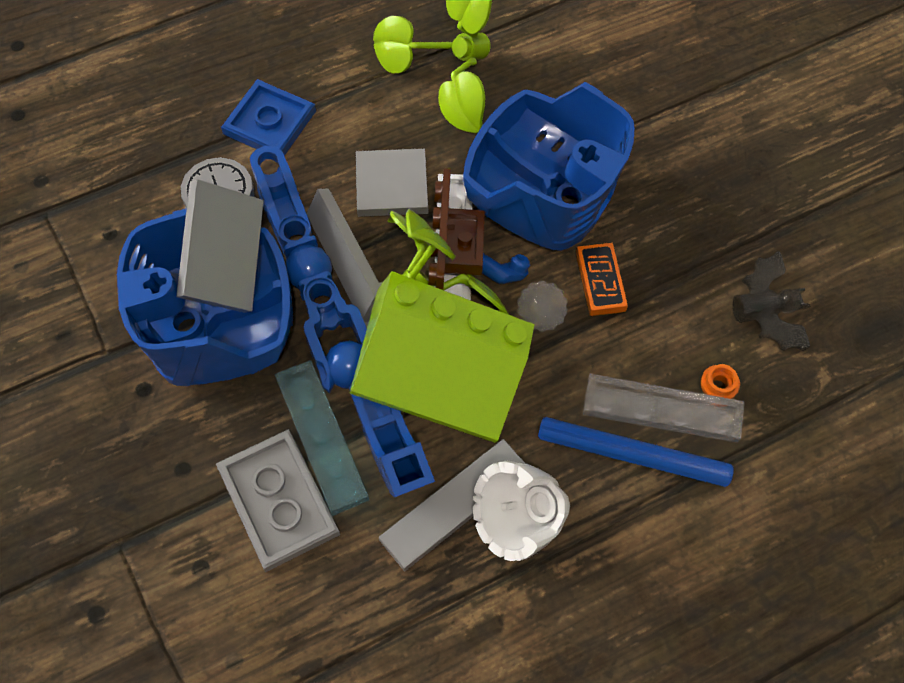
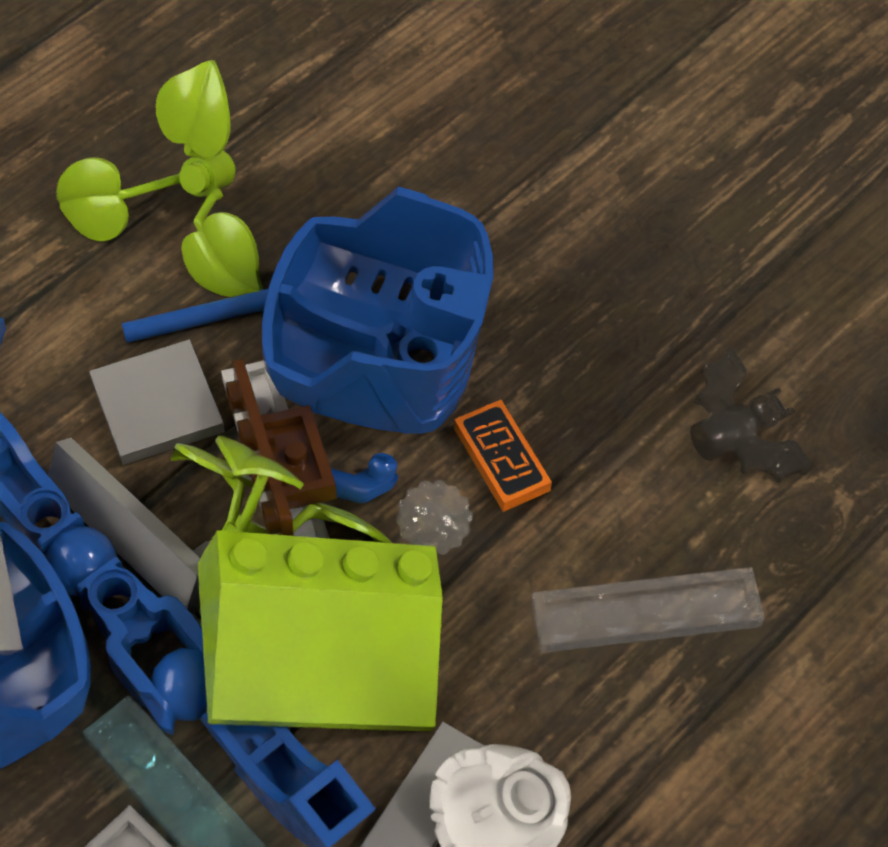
camera: 20 degrees left, 5 degrees down
blue axle [538,417,733,487] -> none
orange plate [700,364,740,402] -> none
none -> blue bar [122,288,269,343]

